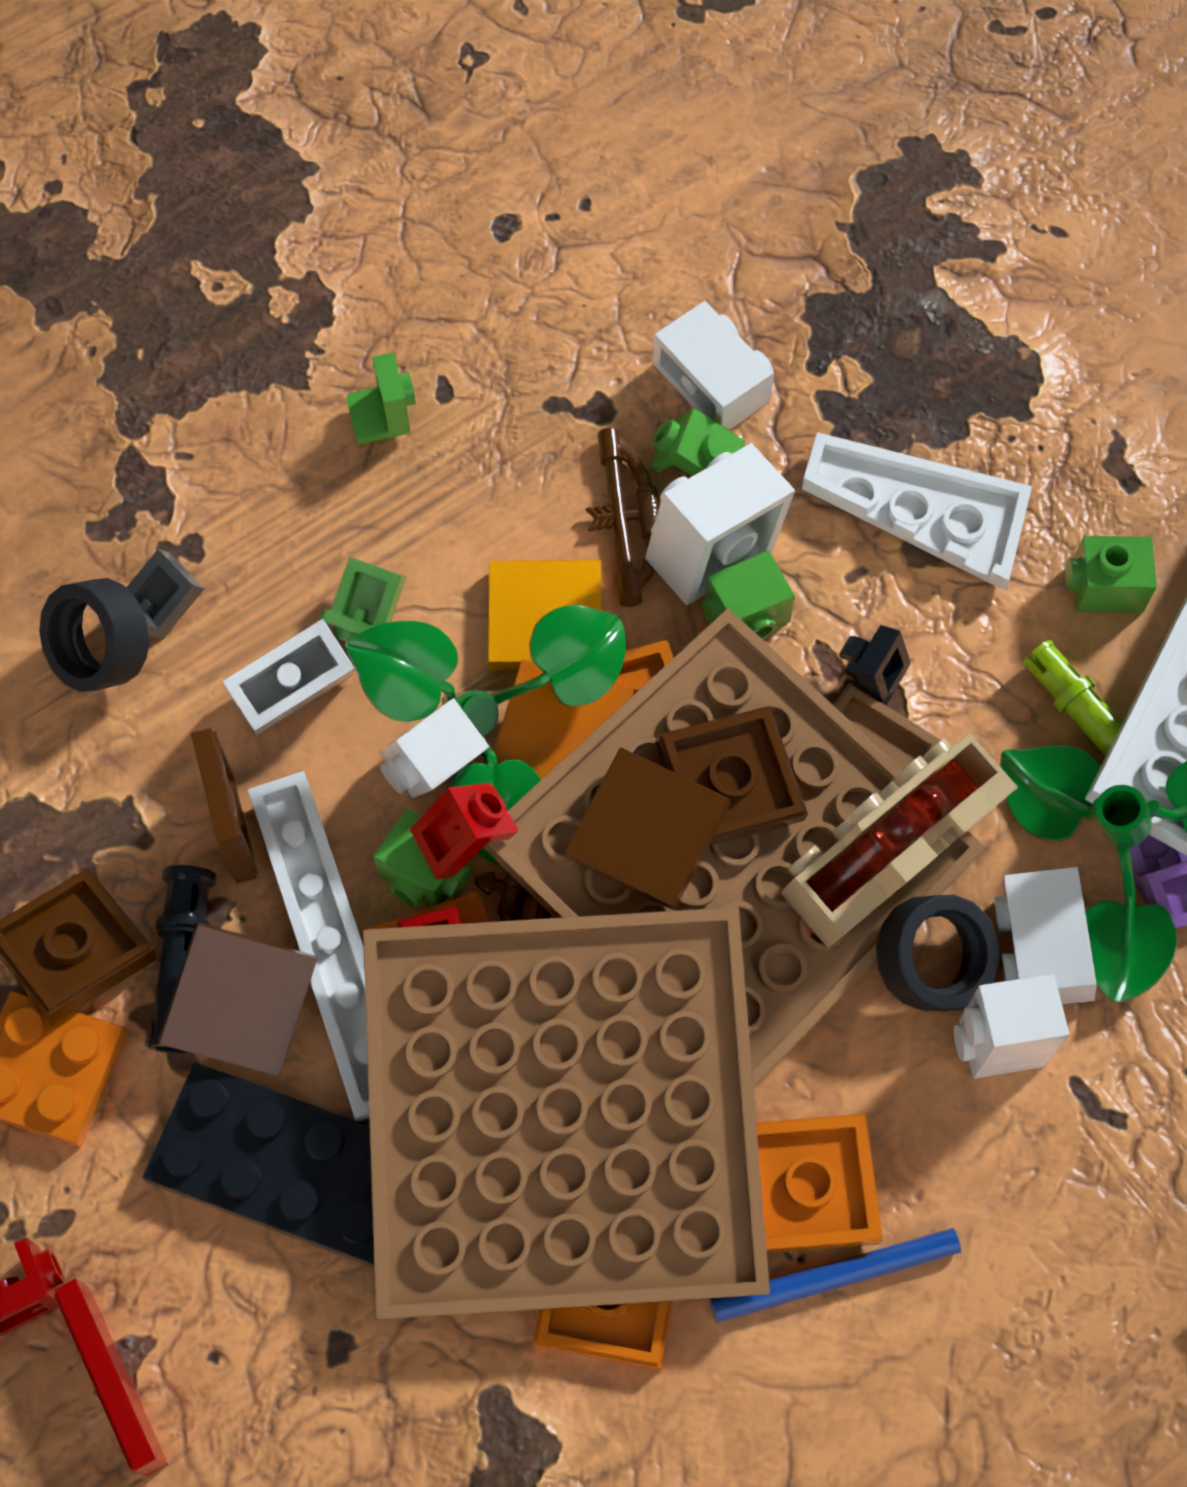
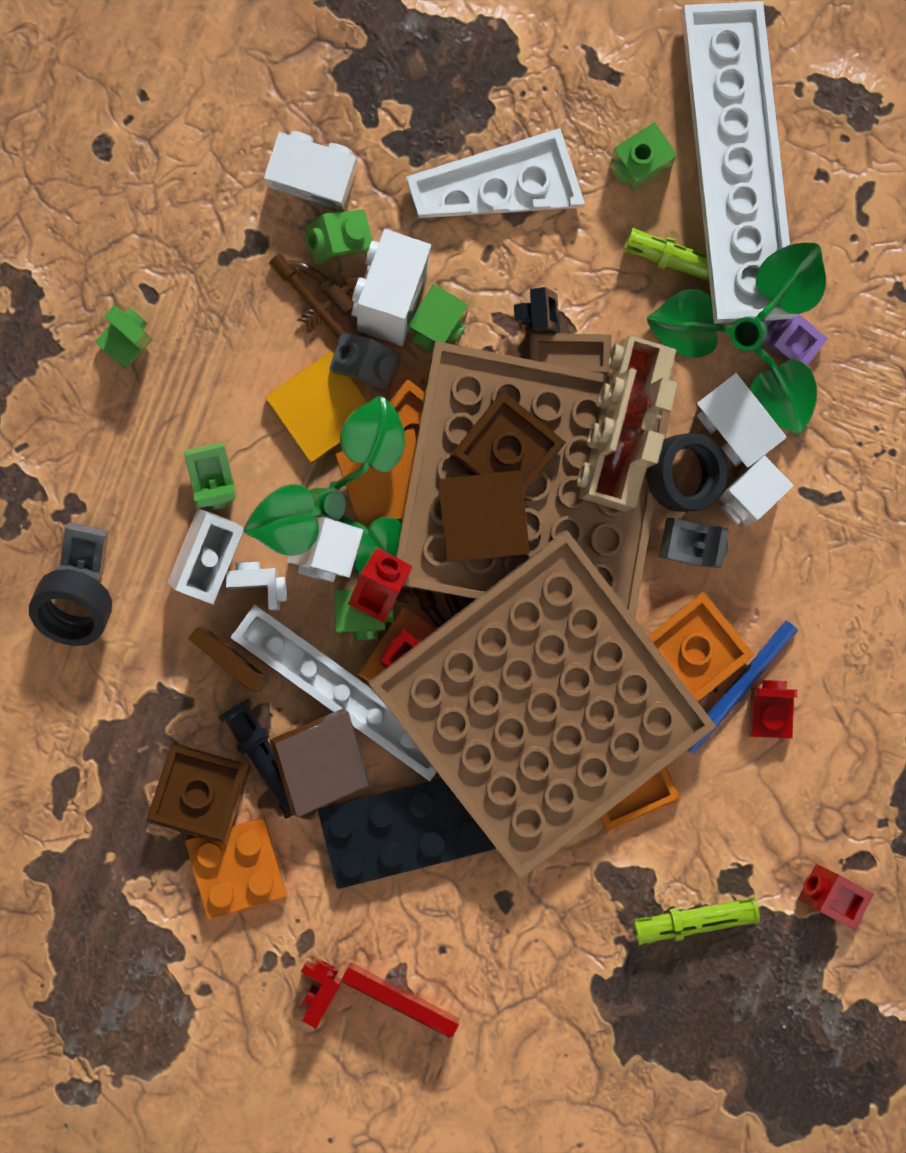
camera: 35 degrees left, 20 degrees up
none -> white bracket [226,562,287,611]
none -> dark grey bracket [329,333,400,392]
none -> dark grey bracket [659,518,729,568]
none -> red bracket [750,680,798,739]

